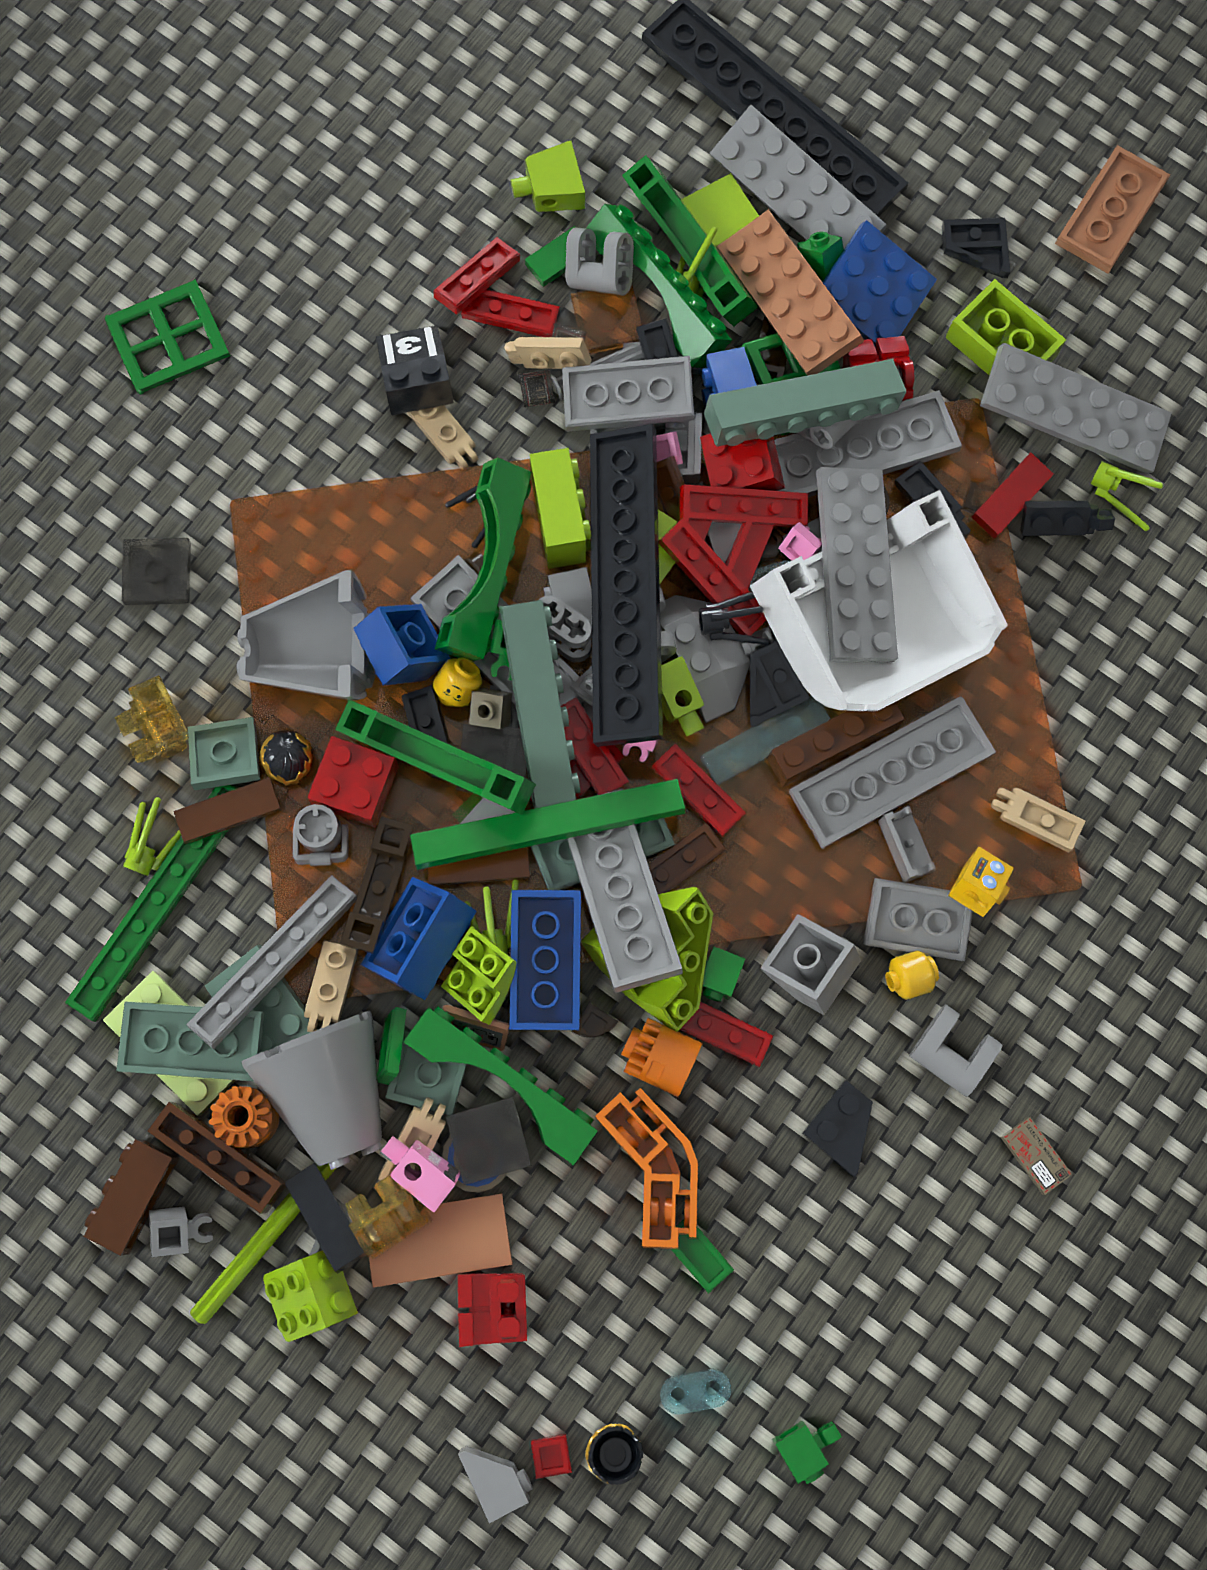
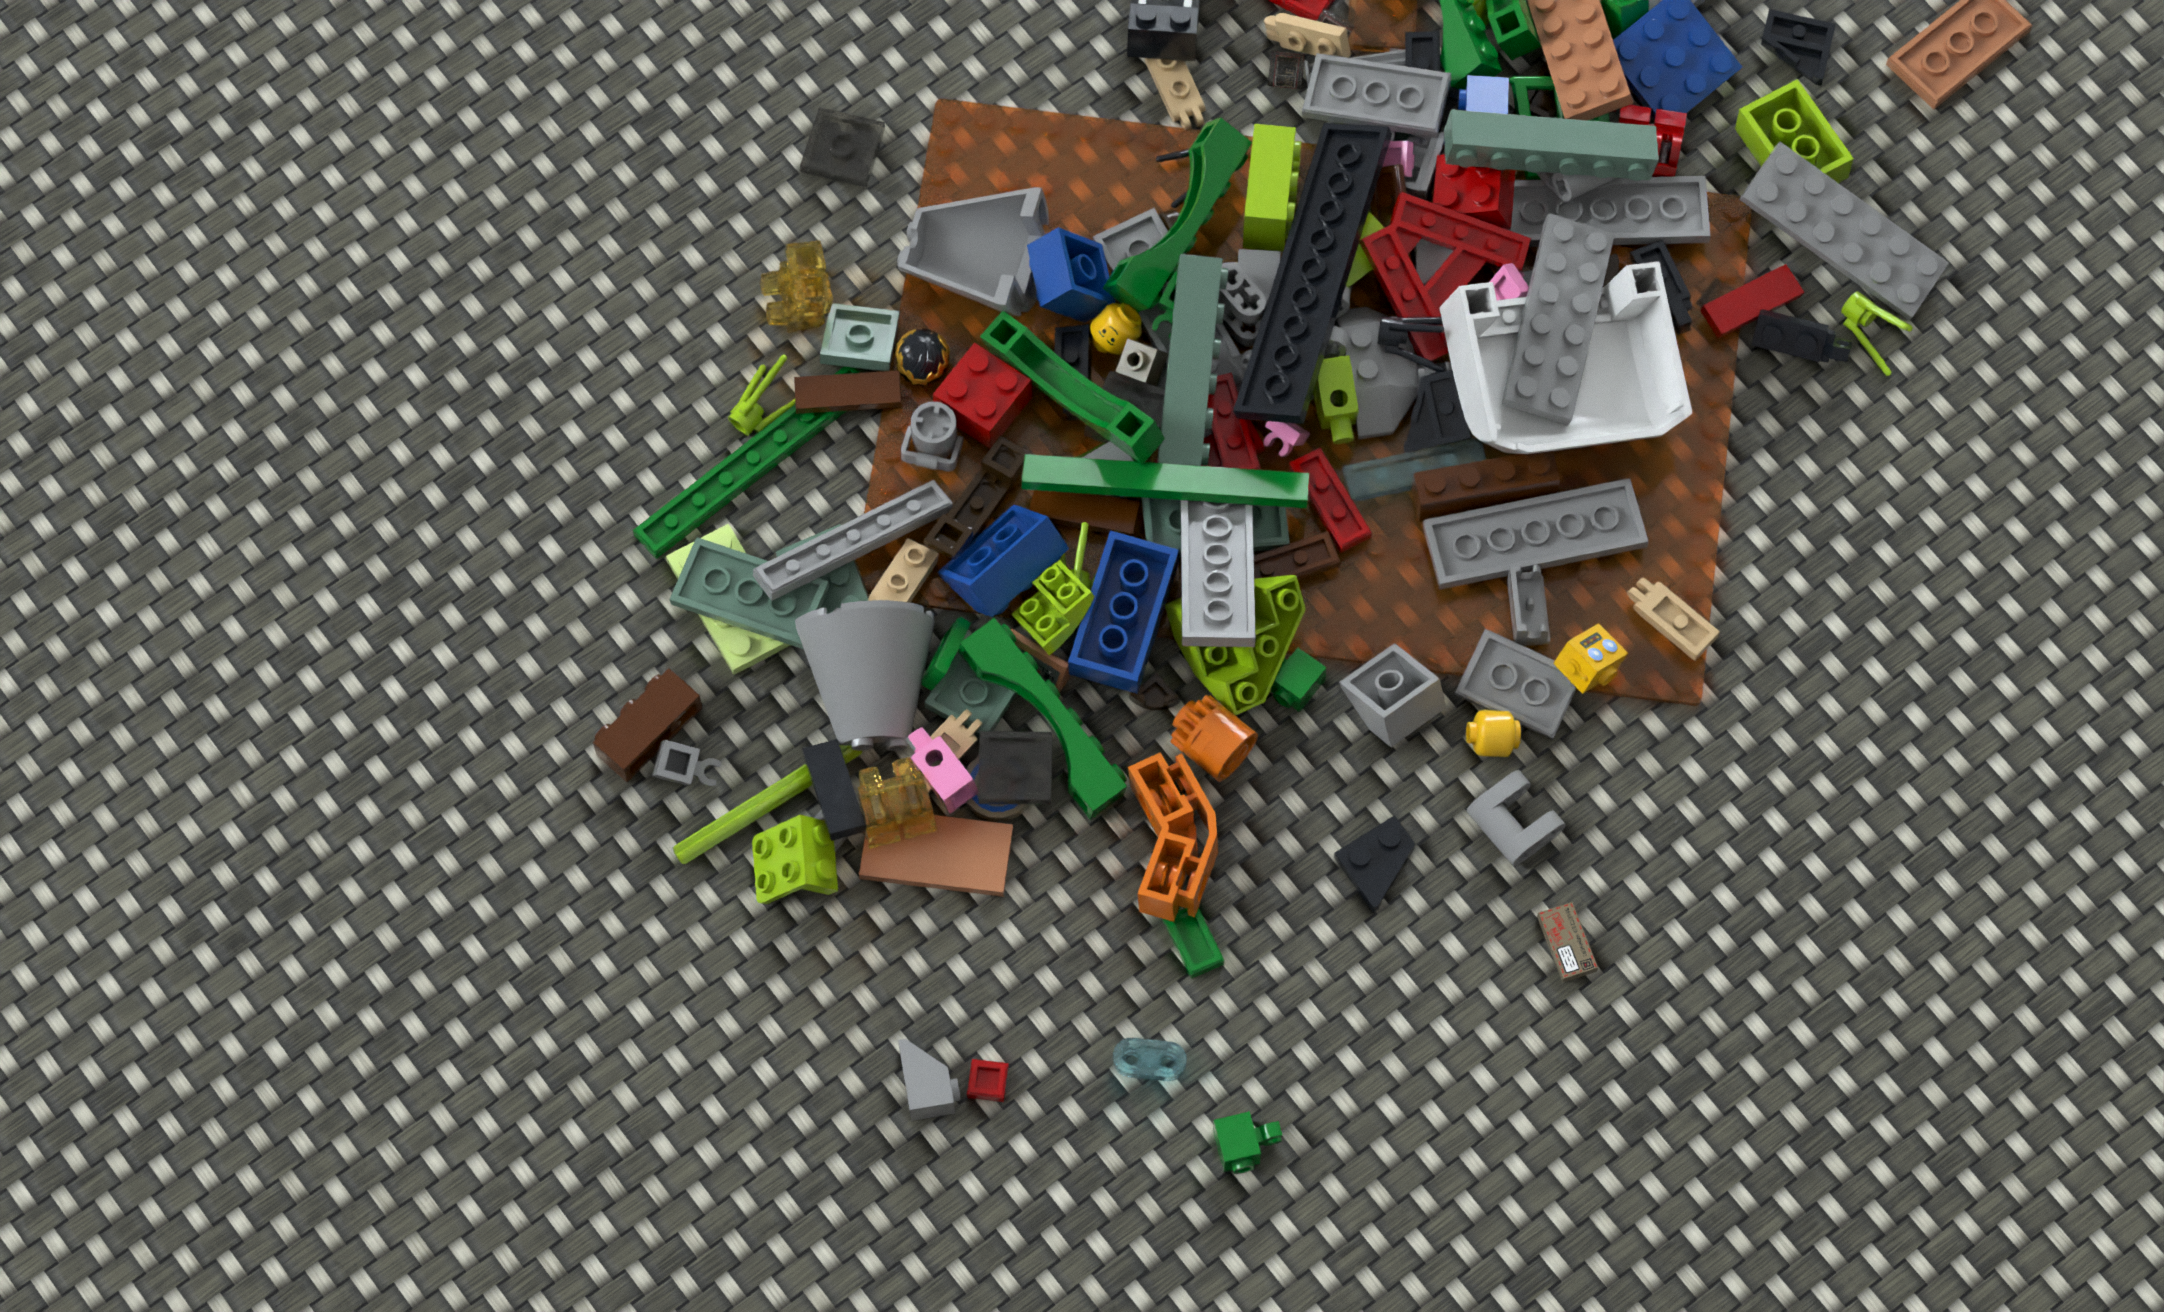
camera: 20 degrees right, 10 degrees down
reddish brown brick [148,1102,286,1214] -> none
orange gear [209,1086,280,1148] -> none
red hips [457,1273,527,1347] -> none
black hair [585,1424,643,1485] -> none
red tile [679,1002,773,1068] -> none

